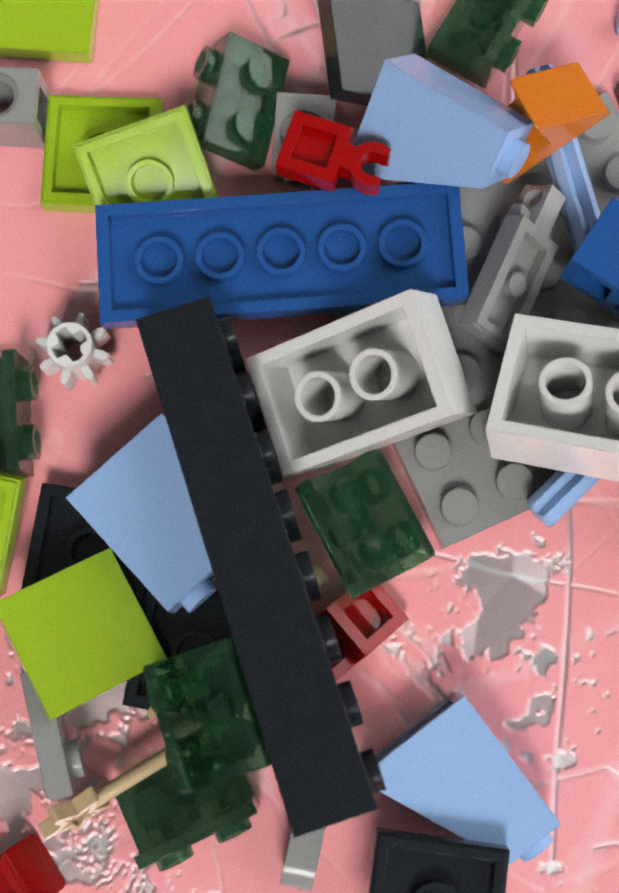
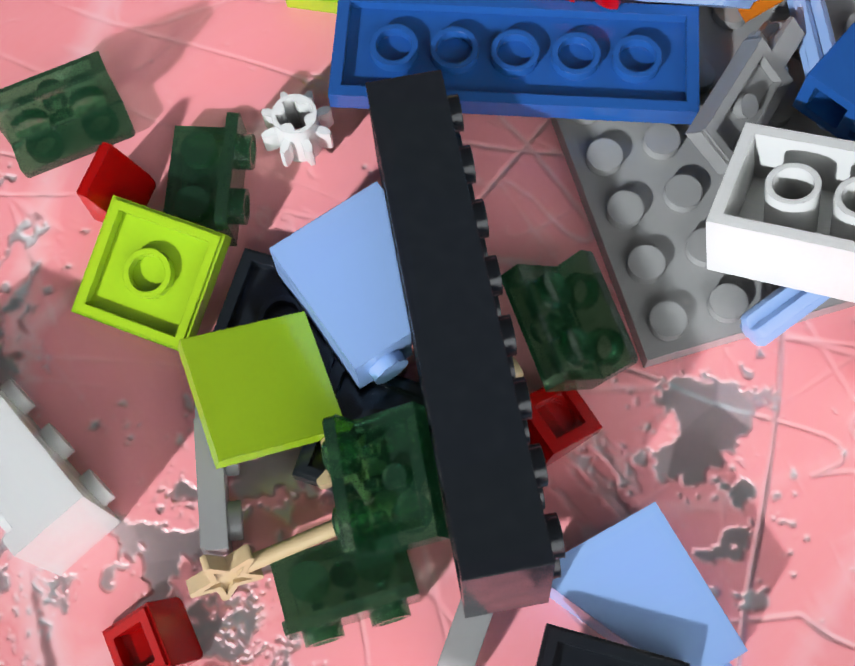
camera: 10 degrees right, 10 degrees down
white brick [246,289,477,477] -> none

